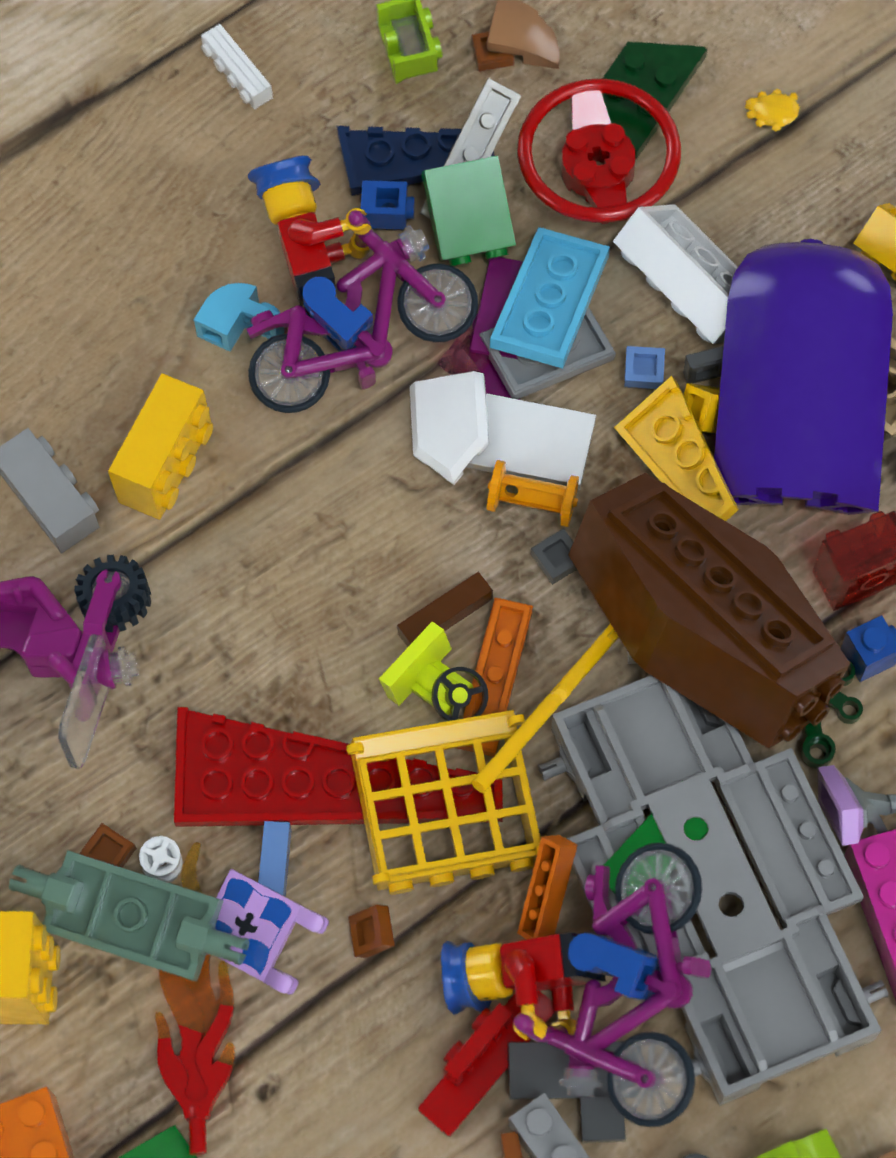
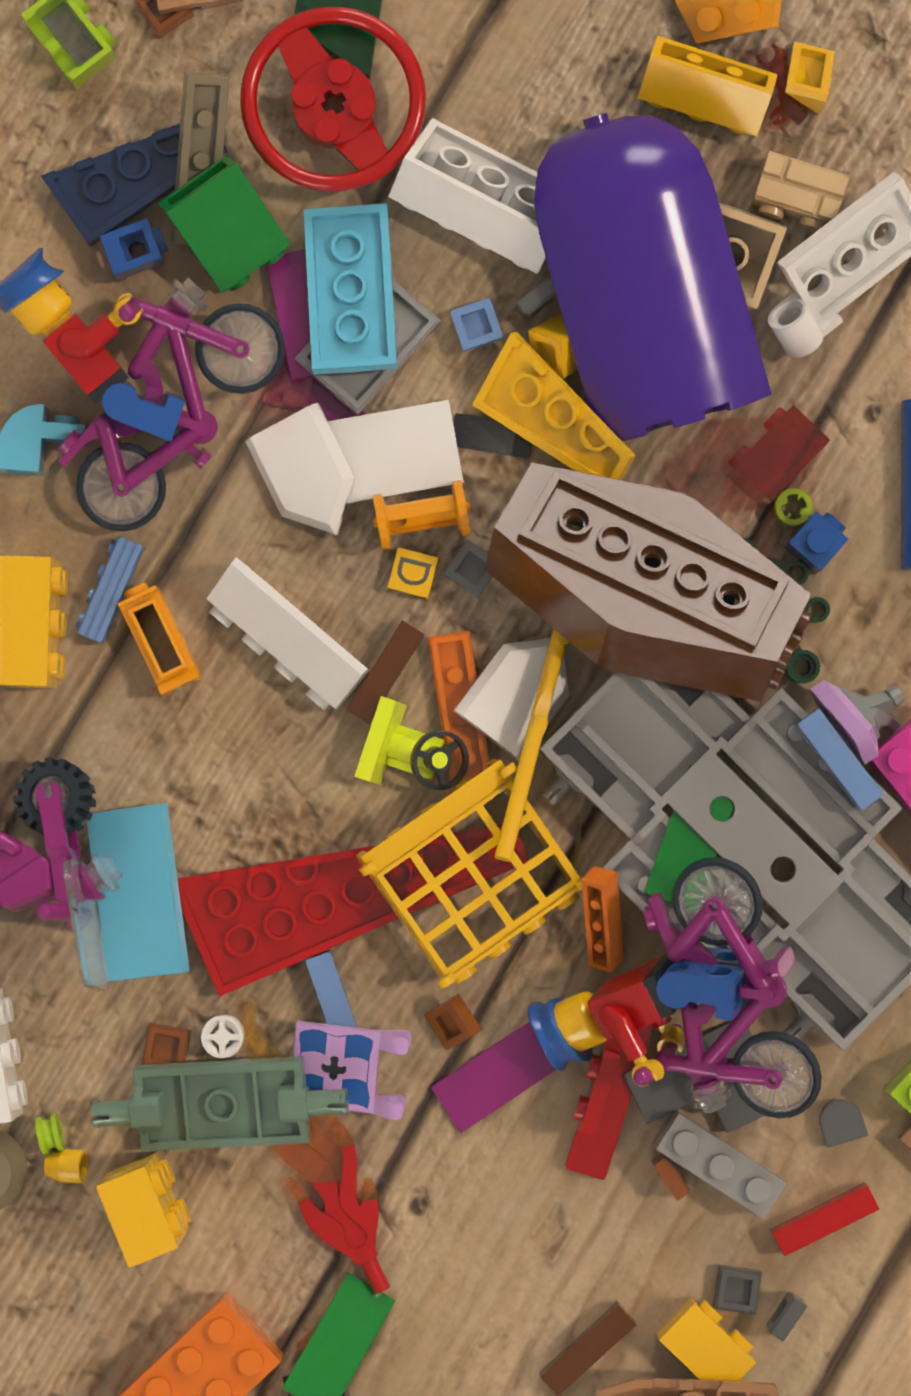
camera: 30 degrees left, 20 degrees up
none -> medium blue piece [75,536,145,644]
none -> medium azure tile [86,803,190,982]
none -> light orange window [117,583,203,696]
none -> white slope [207,557,369,710]
none -> yellow tile [387,547,439,599]
none -> magenta piece [431,1022,556,1133]
none -> black sticker [453,413,532,458]
none -> white tile [453,638,570,762]
none -> lime bush [773,488,813,527]
none -> medium blue piece [795,708,884,811]

